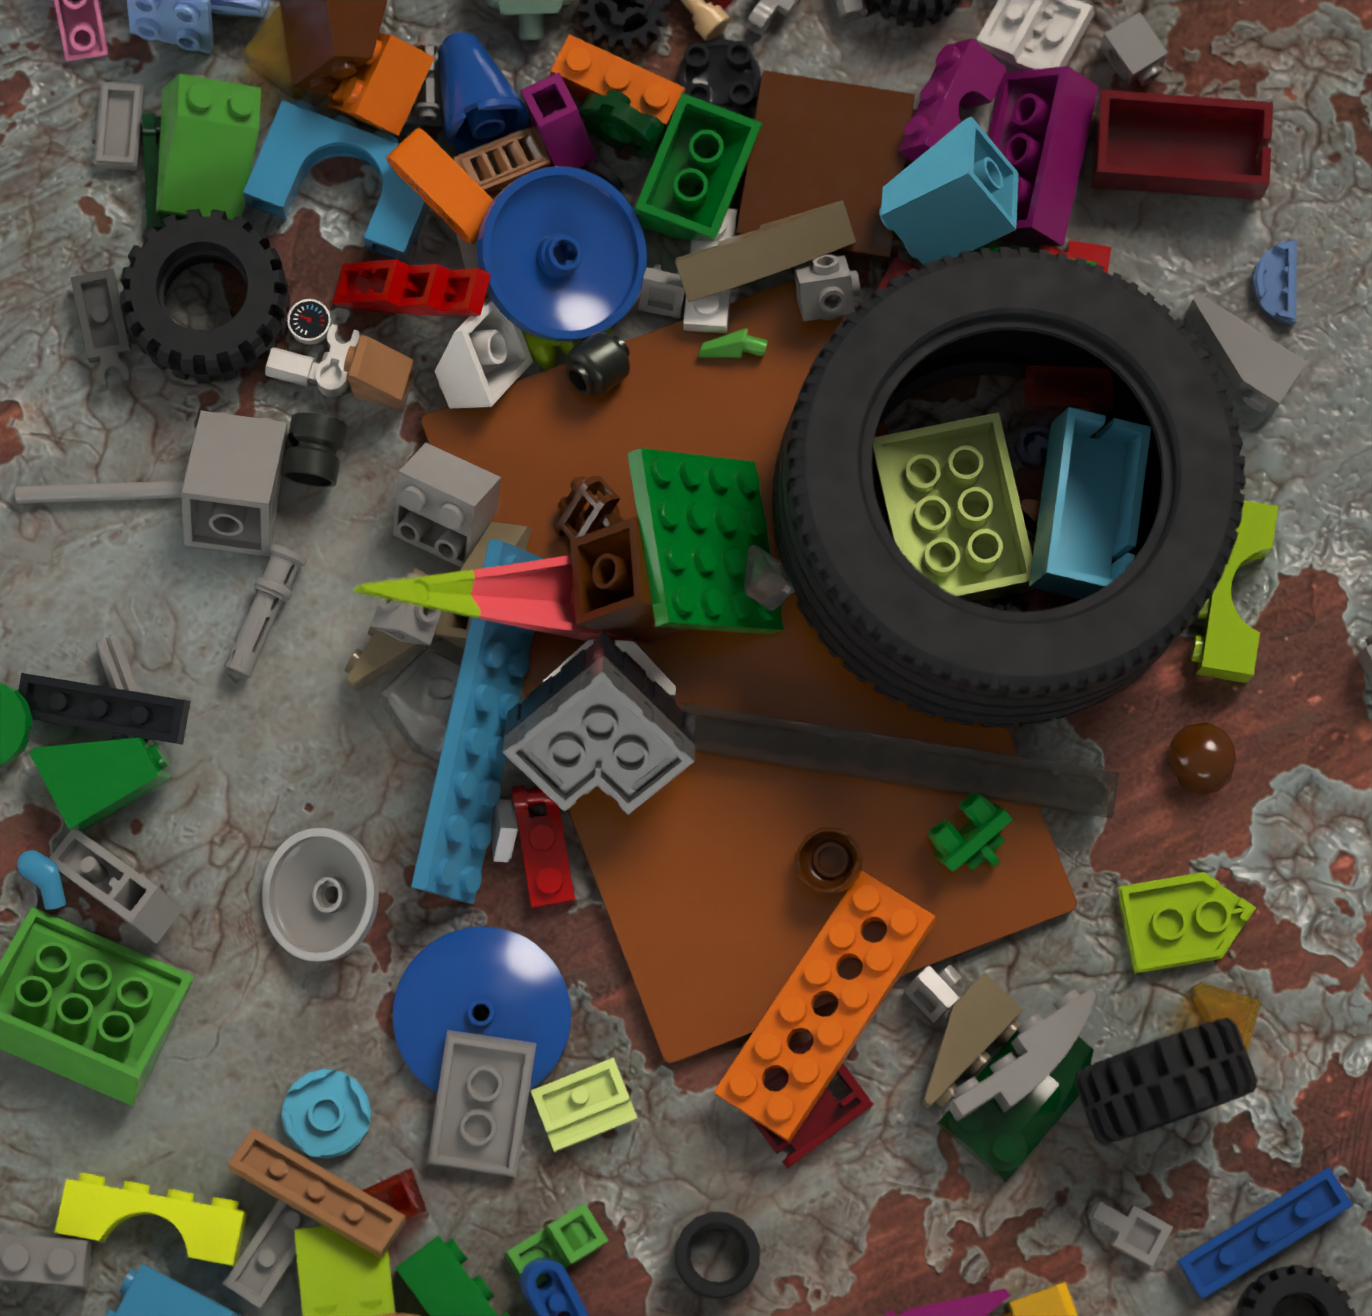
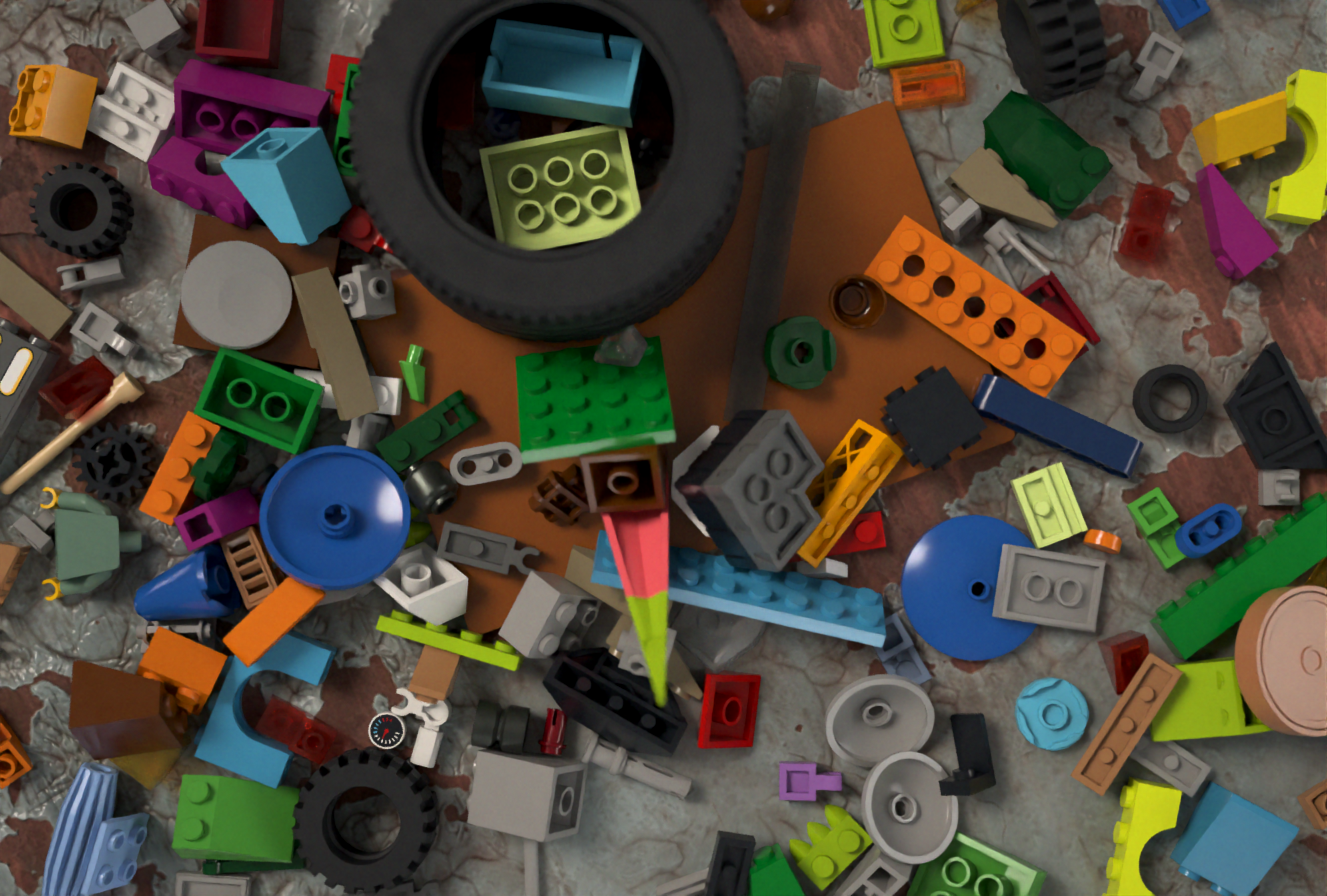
camera: 85 degrees left, 10 degrees up
red slope [332,259,491,316] -> none
black dish [677,38,762,114] -> none
green hips [927,791,1013,872] -> none
light grey slope [947,989,1096,1122] -> none
none -> light grey piece [181,241,292,350]
none -> clear red slope [255,694,338,765]
none -> dark green plate [375,389,481,475]
none -> lime plate [376,609,525,671]
none -> dark grey plate [436,521,541,575]
none -> light grey plate [450,442,523,486]
none -> dark red pin [538,708,568,755]
none -> black wedge [542,647,688,757]
none -> red slope [697,668,761,749]
none -> dark green plate [764,316,837,390]
none -> medium lavender plate [779,761,842,801]
none -> lime plate [789,804,873,891]
none -> light orange fence [795,419,903,569]
none -> light grey dish [861,751,959,864]
none -> sand blue slope [872,613,932,685]
none -> black brick [880,365,987,471]
none -> clear orange slope [889,59,966,111]
none -> black bracket [939,713,996,796]
none -> dark blue beam [971,374,1144,479]
none -> light grey plant [983,217,1055,293]
none -> orange tile [1083,529,1123,554]
none -> clear red slope [1117,181,1175,263]

